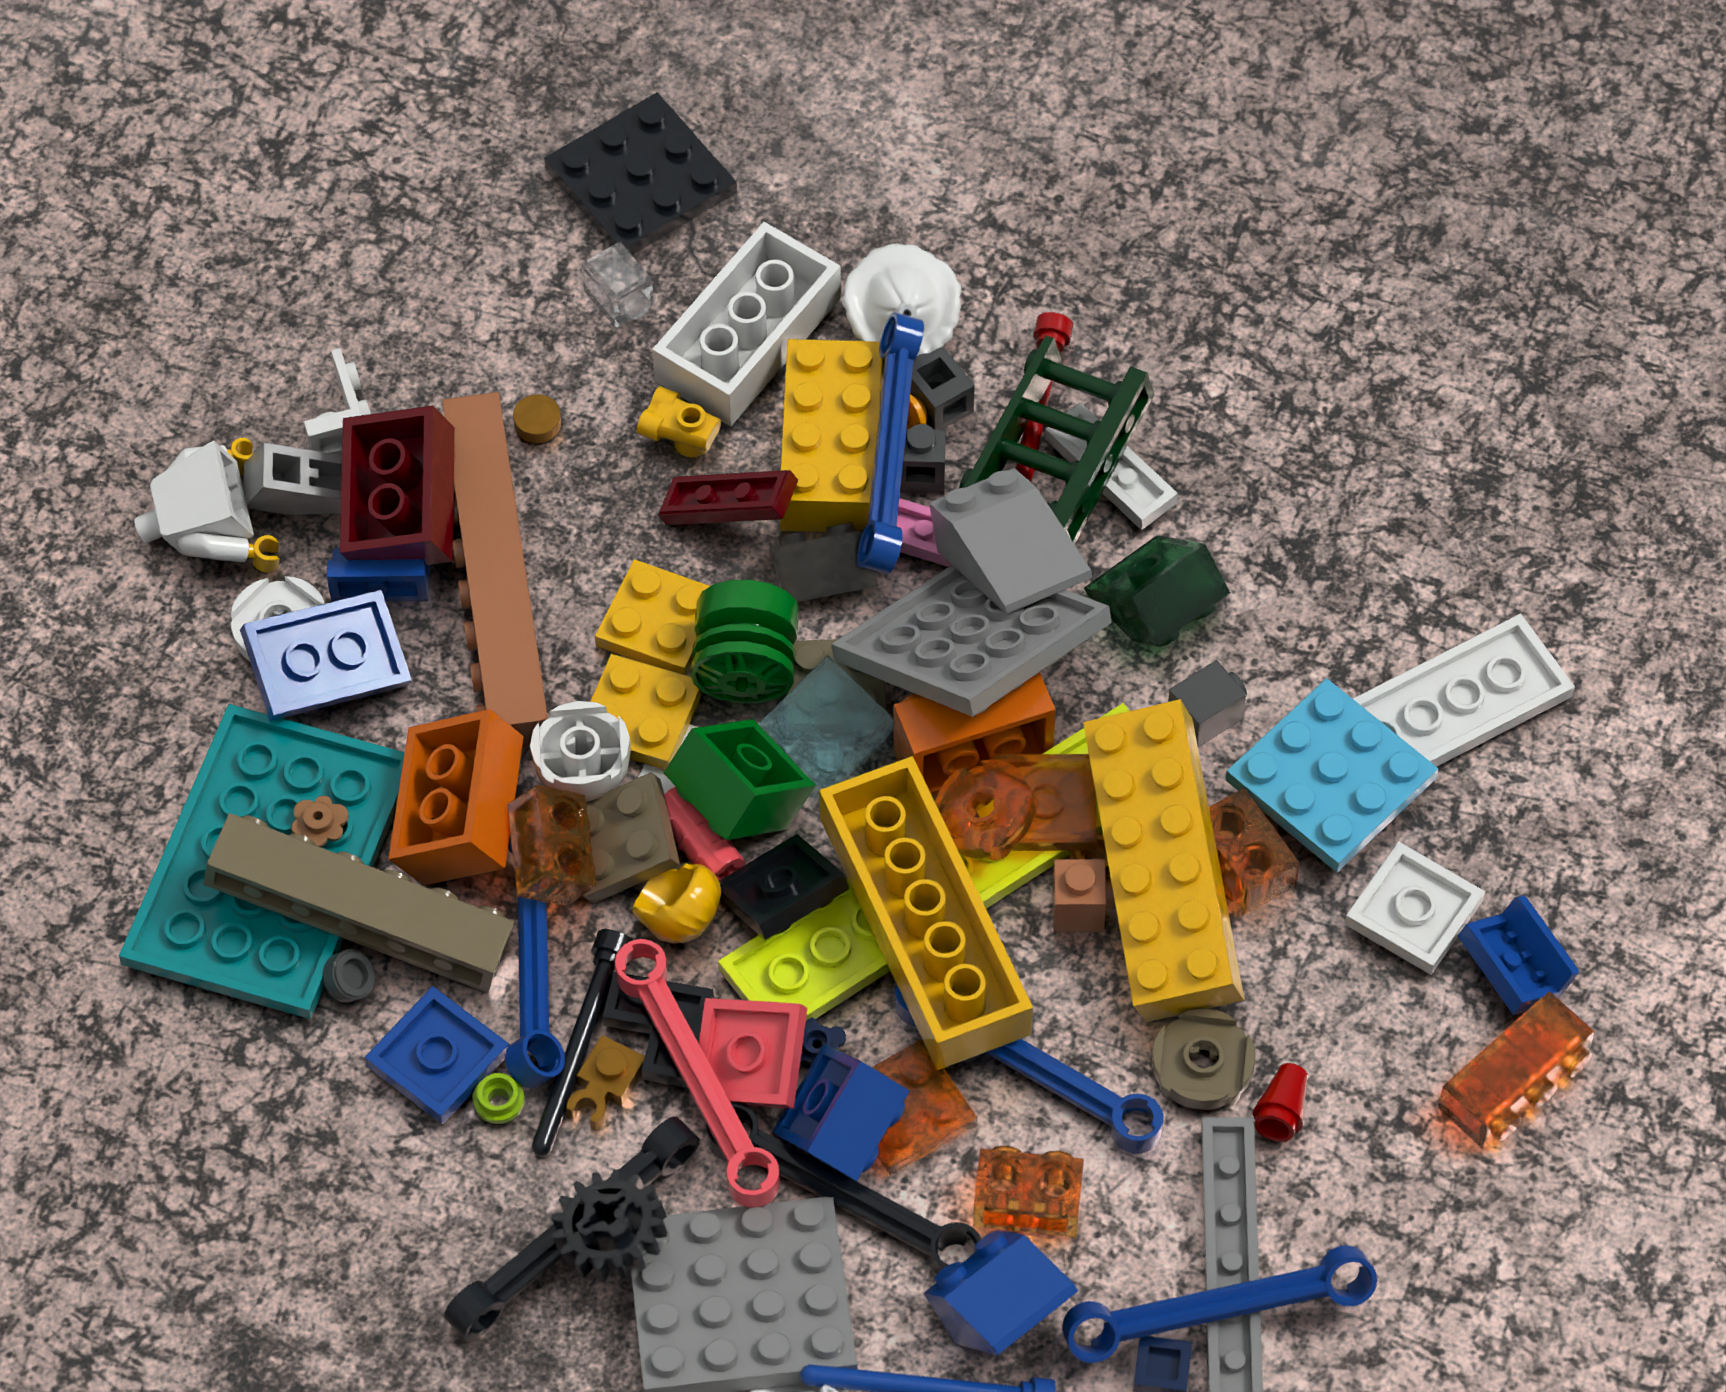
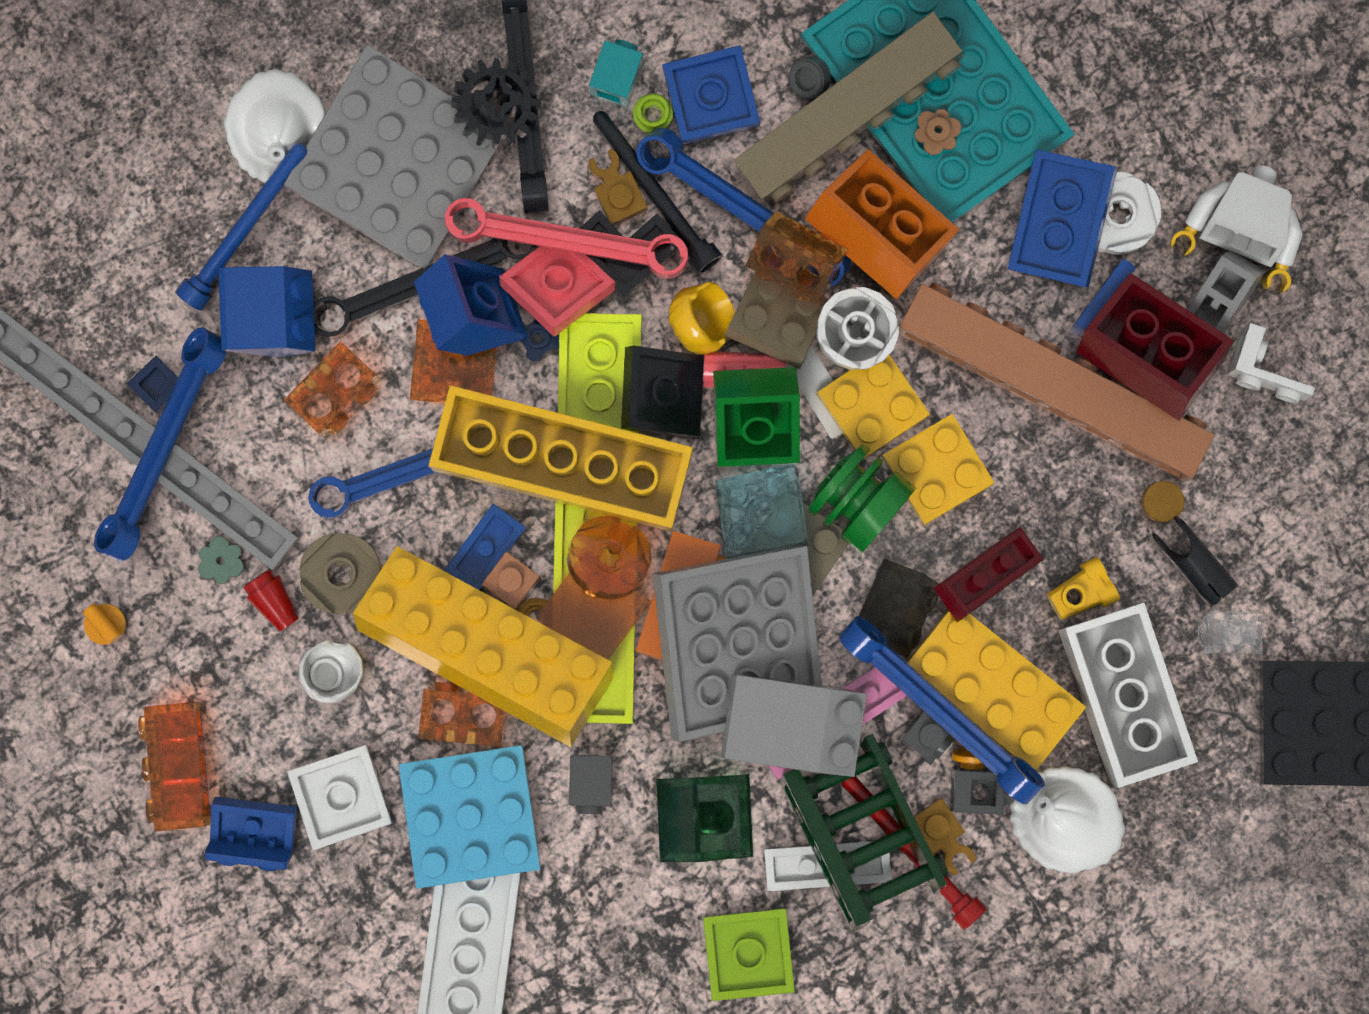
camera: 125 degrees right, 25 degrees up
none -> light orange plate [82,603,126,645]
none -> sand green plant [198,536,244,584]
none -> white hair [298,640,364,703]
none -> blue plate [444,504,527,591]
none -> teal brick [589,39,644,108]
none -> lime plate [703,908,795,1001]
none -> pearl gold plate [914,798,976,875]
none -> black piece [1152,516,1238,607]

